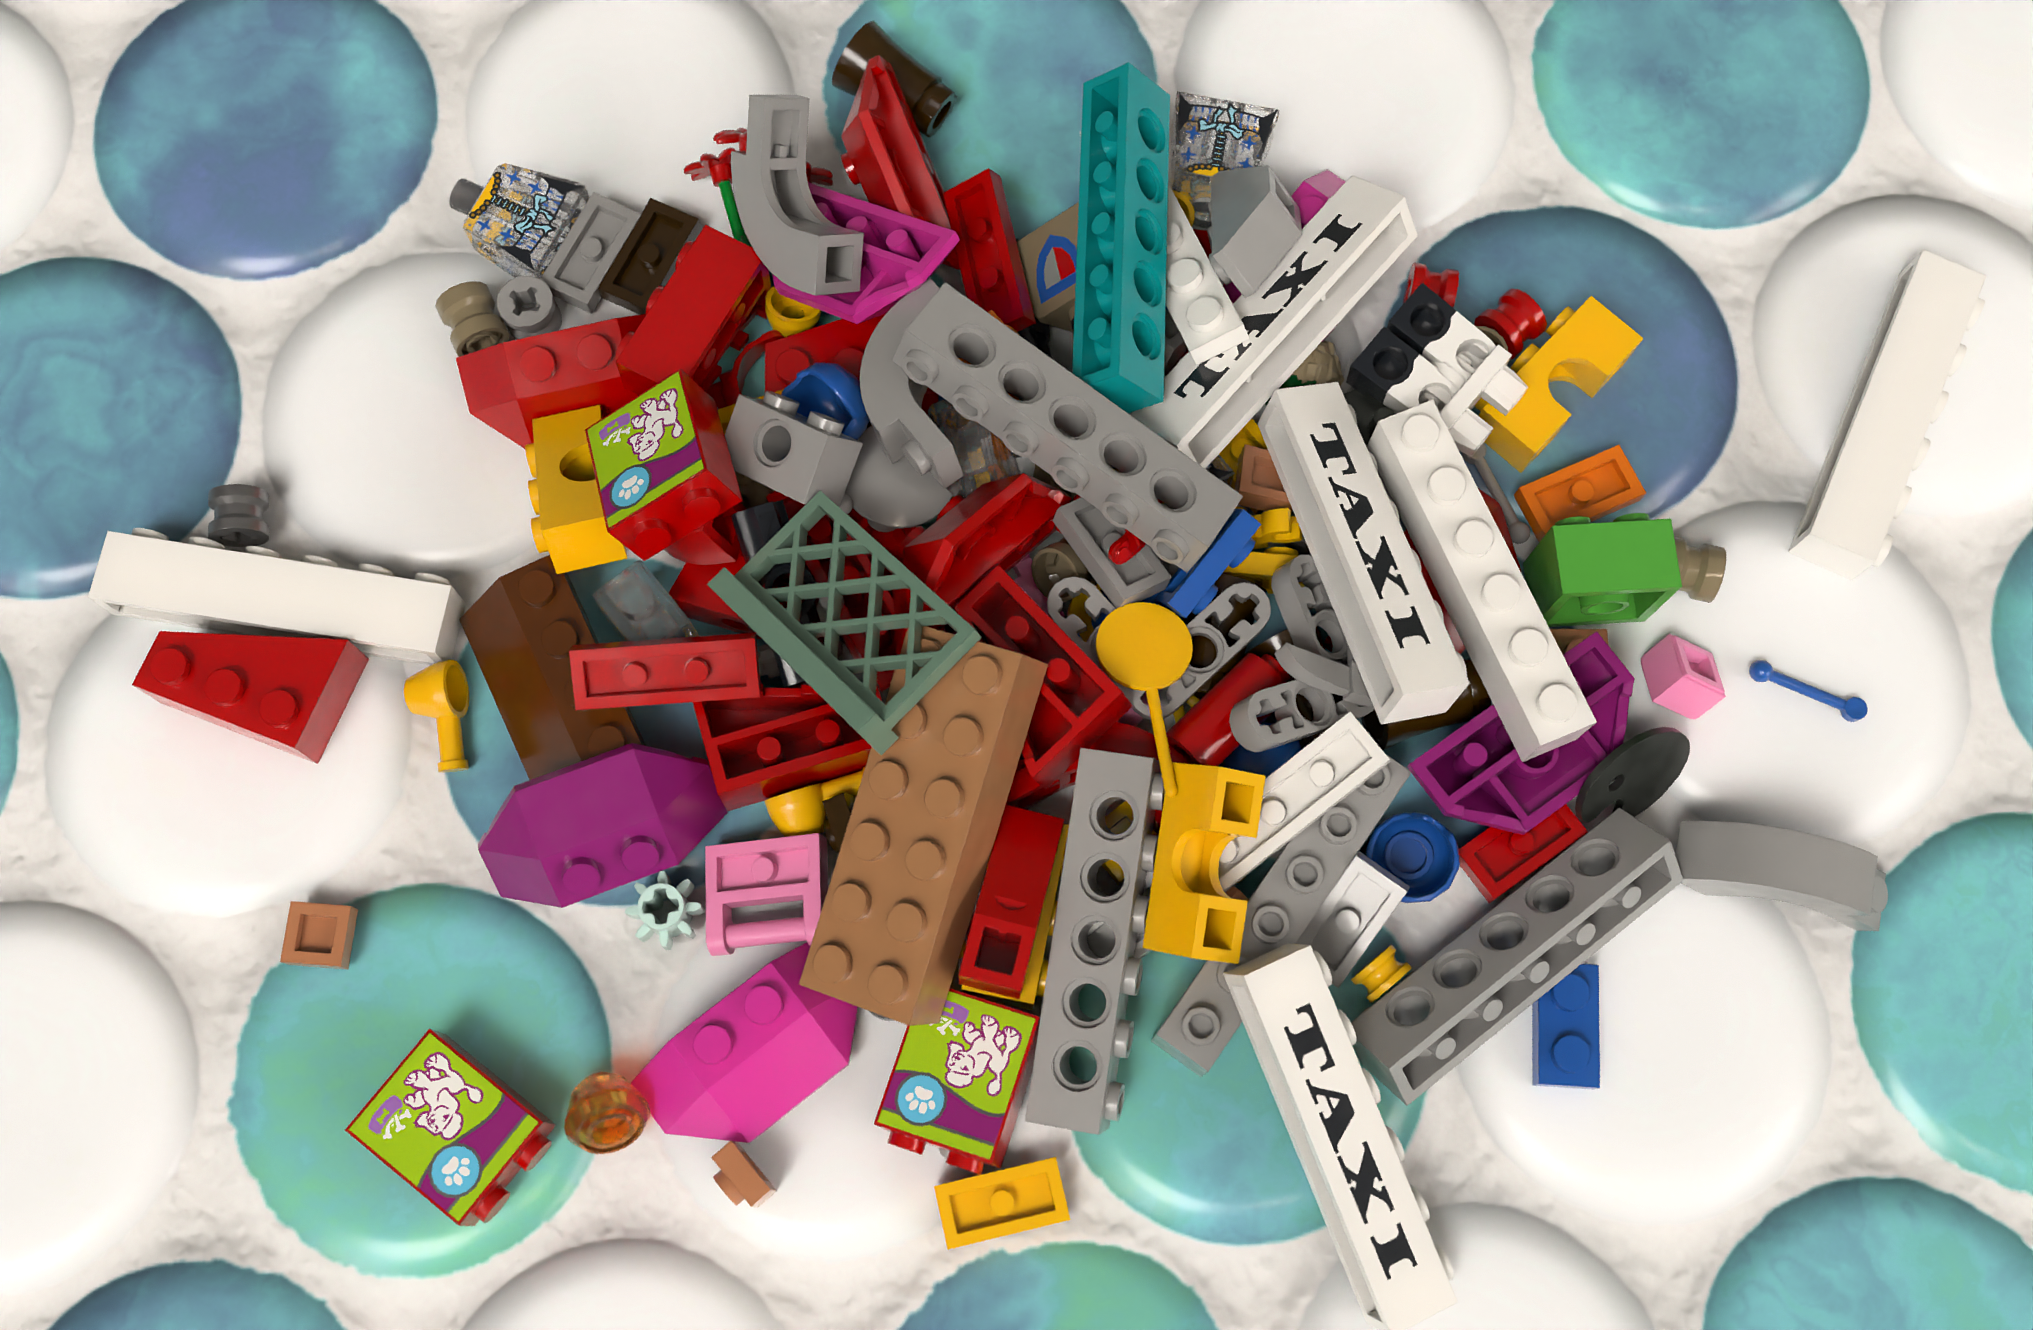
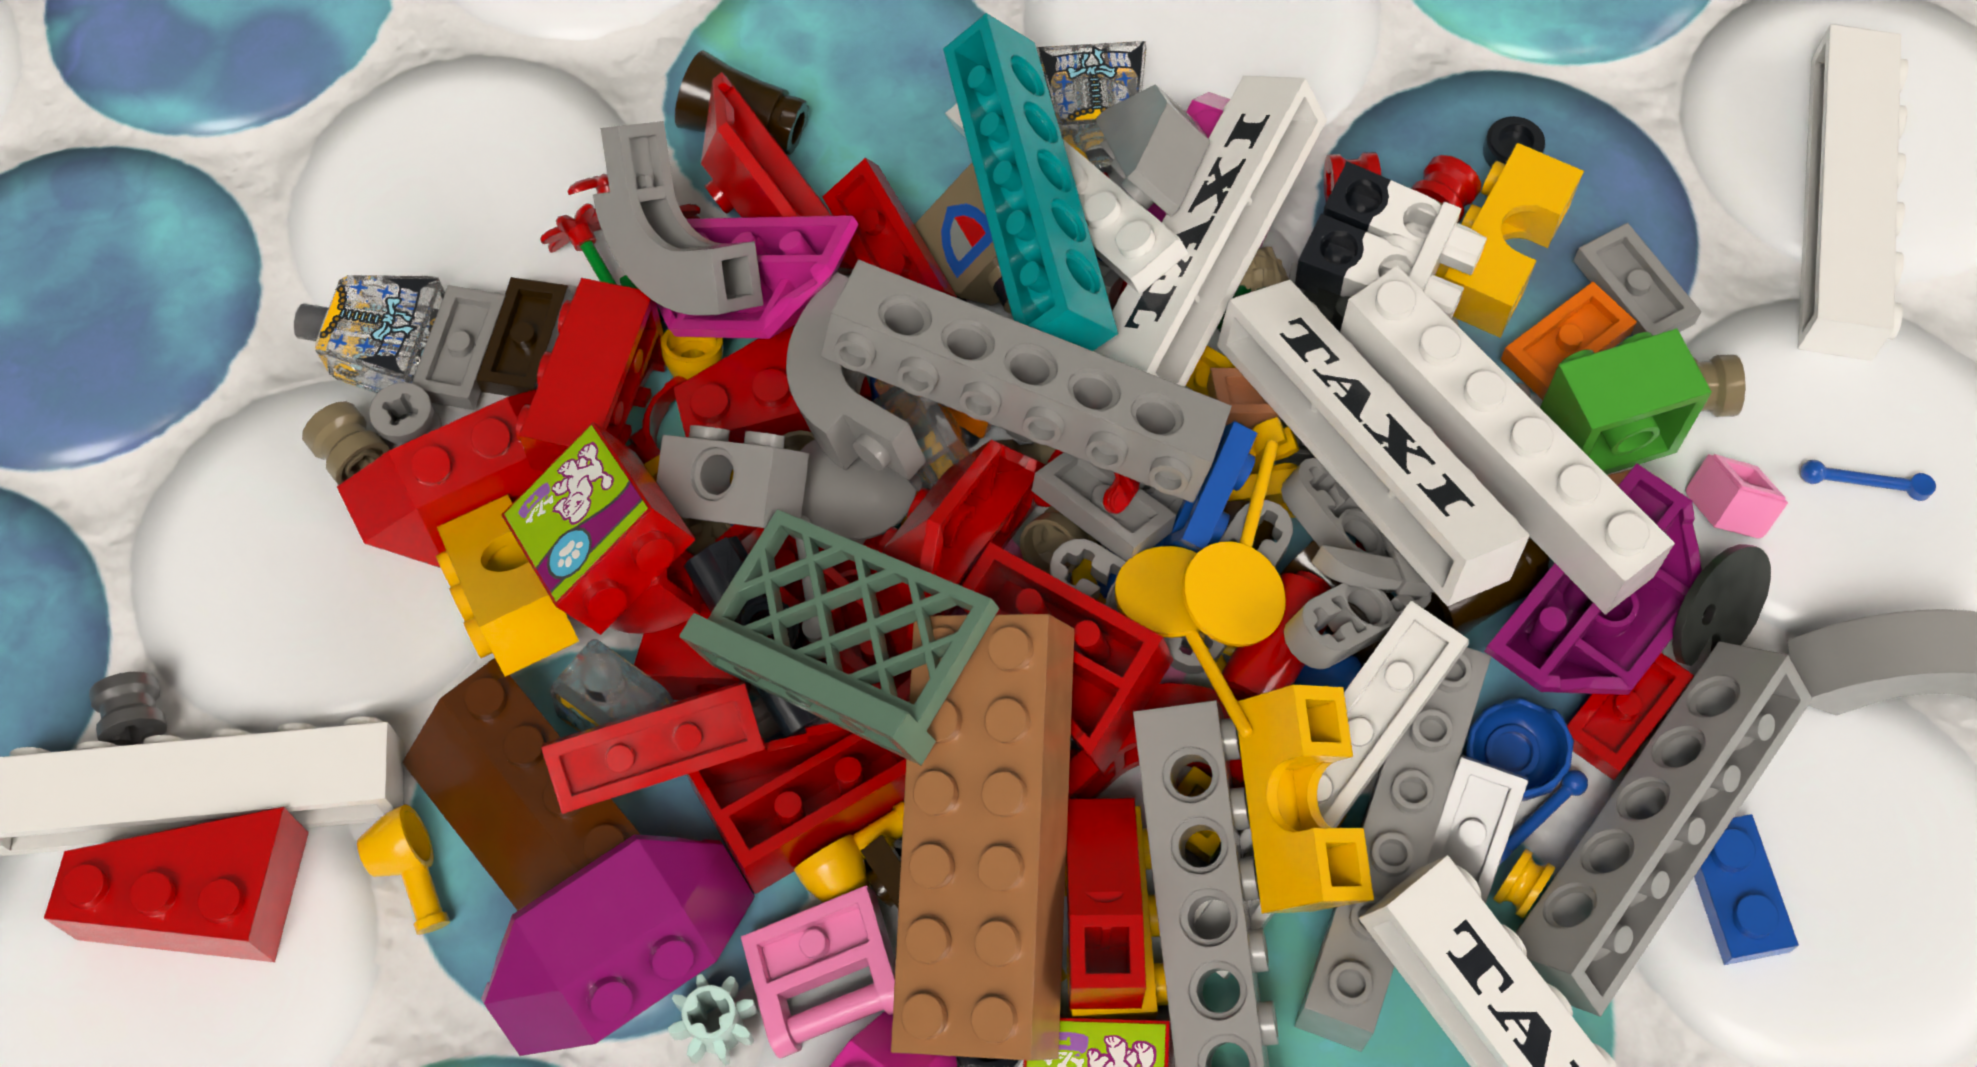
camera: 10 degrees left, 10 degrees down
blue hair [781,362,870,440] -> none
none -> yellow piece [1182,440,1286,647]
none -> black tile [1483,116,1545,168]
none -> blue hinge [1499,770,1588,865]
none -> light grey plate [1573,223,1702,335]

